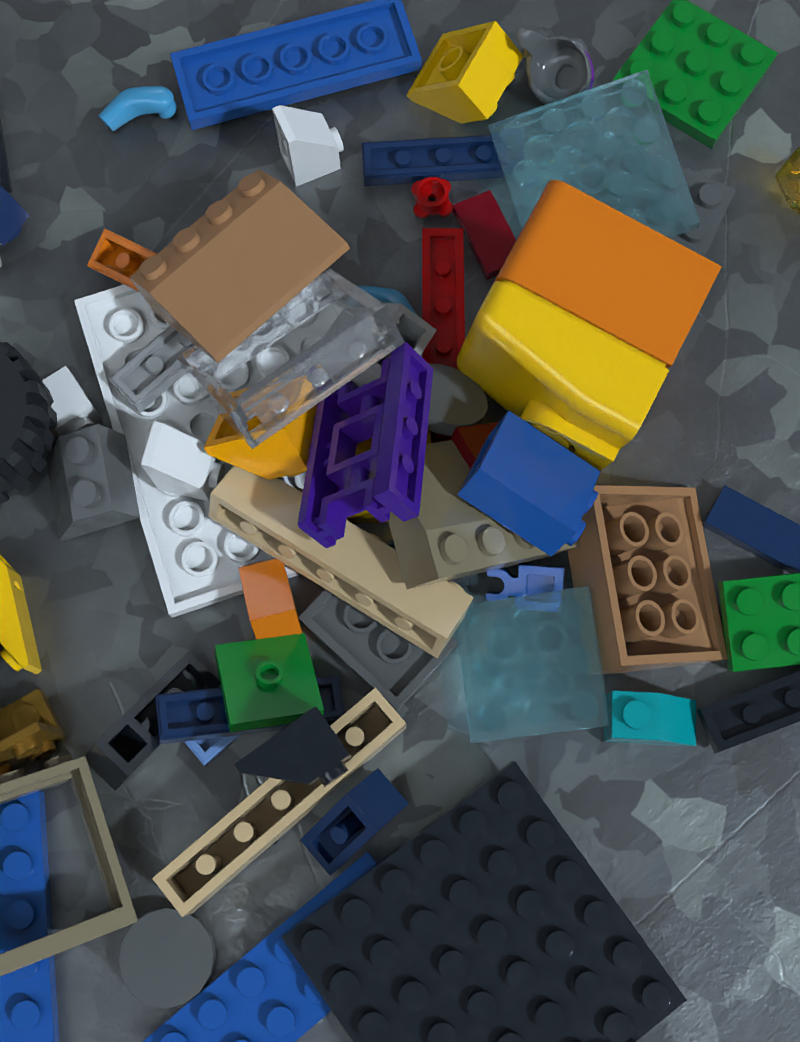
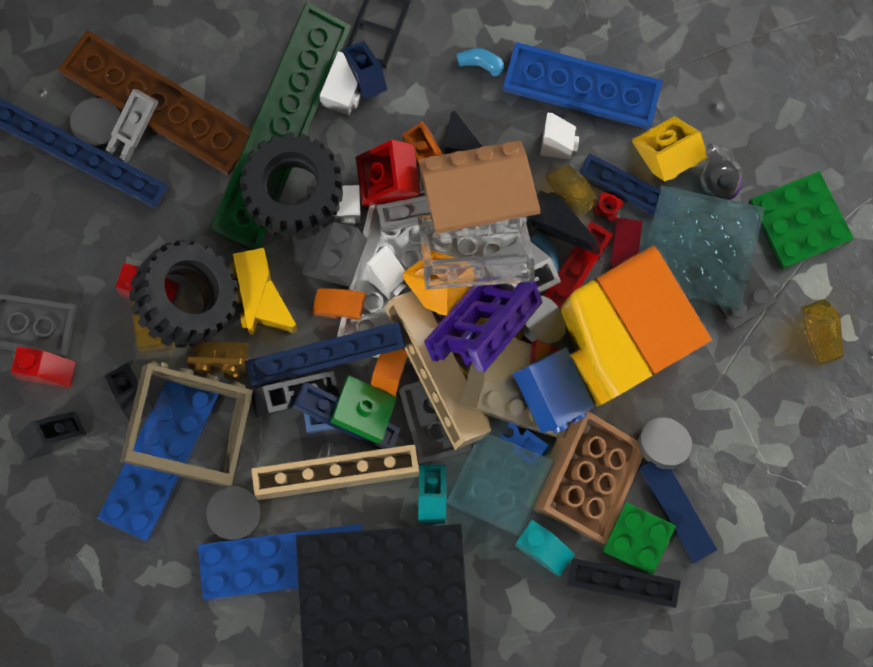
camera: 25 degrees right, 0 degrees up
black slope [234,706,352,787] -> none
dark blue slope [300,768,409,876] -> none
none -> dark blue plate [245,321,406,387]
none -> yellow slope [255,280,298,334]
none -> orange slope [312,288,367,321]
none -> red slope [355,139,420,206]
none -> teal slope [418,465,446,524]
none -> black slope [445,110,483,154]
none -> black slope [526,190,601,255]
none -> clear yellow slope [546,164,597,217]
none -> tile [638,418,692,469]

